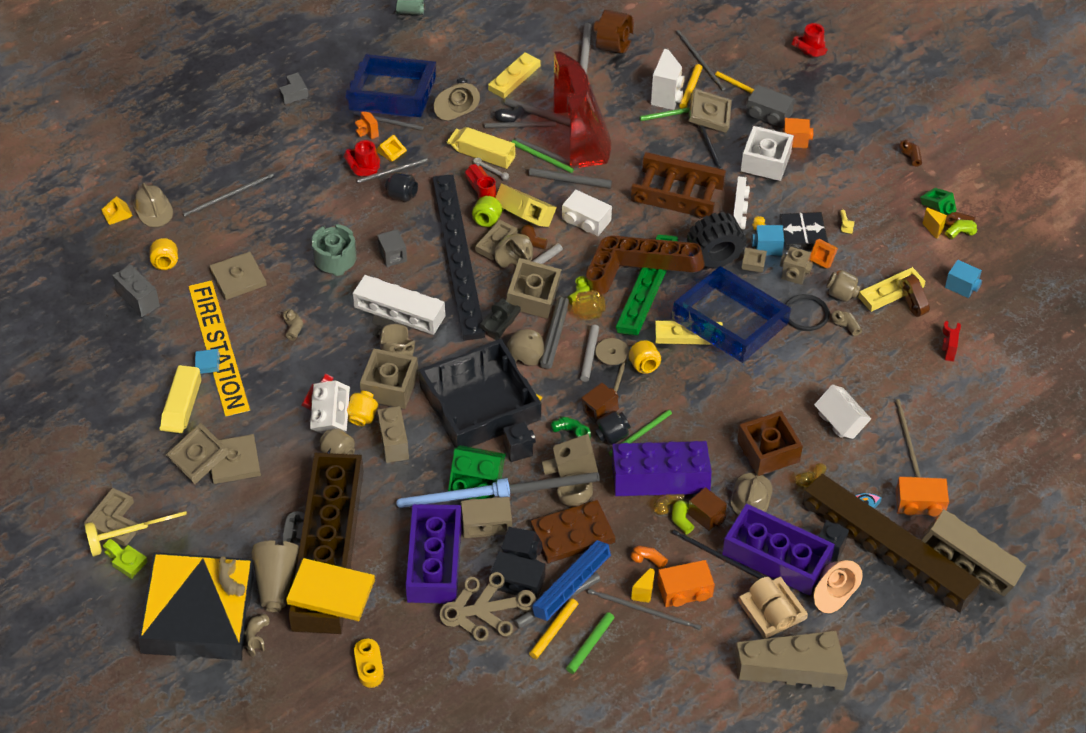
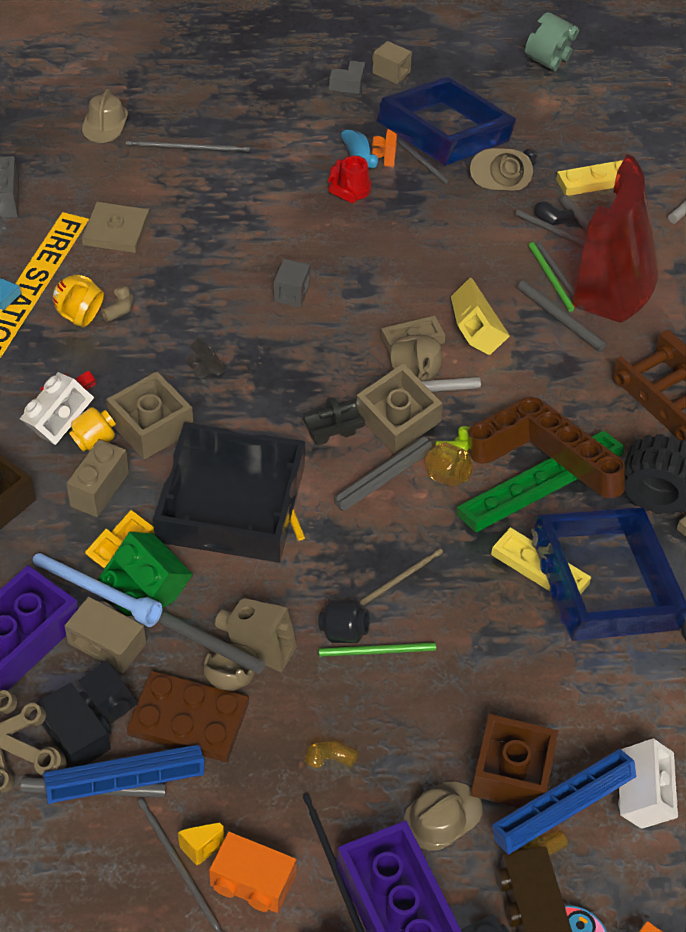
camera: 35 degrees right, 0 degrees up
yellow slope [101,196,133,225] -> none
yellow head [149,238,178,270] -> none
sand green brick [312,224,357,276] -> none
dark tan head [320,428,355,454] -> none
white brick [353,275,445,335] -> none
dark grey axle [357,158,428,183] -> none
yellow slope [376,135,407,162] -> none
dark tan helmet [380,324,415,356] -> none
black head [385,172,418,202] -> none
black plate [433,174,485,341] -> none
light yellow piece [447,127,515,169] -> none
red piece [465,164,496,200] -> none
lime head [472,196,502,227] -> none
light grey hinge [473,158,509,180] -> none
black brick [503,422,536,462] -> none
dark tan helmet [506,329,544,366] -> none
reddish brown arm [521,225,548,249] -> none
yellow bar [529,598,578,659] -> none
green piece [550,416,591,440] -> none
white brick [562,190,612,236] -> none
bright green bar [566,612,614,674] -> none
light grey bar [580,325,599,382] -> none
reddish brown brick [581,383,619,423] -> none
dark tan piece [596,338,629,365] -> none
dark purple brick [612,441,712,496] -> none
yellow head [629,340,661,374] -> none
orange arm [630,546,668,569] -> none
lime arm [671,500,694,534] -> none
reddish brown brick [688,487,727,531] -> none
none -> yellow helmet [53,275,104,328]
none -> yellow slope [85,510,154,569]
none -> dark azure arm [341,130,378,169]
none -> dark tan brick [372,41,412,84]
none -> blue piece [492,749,636,855]

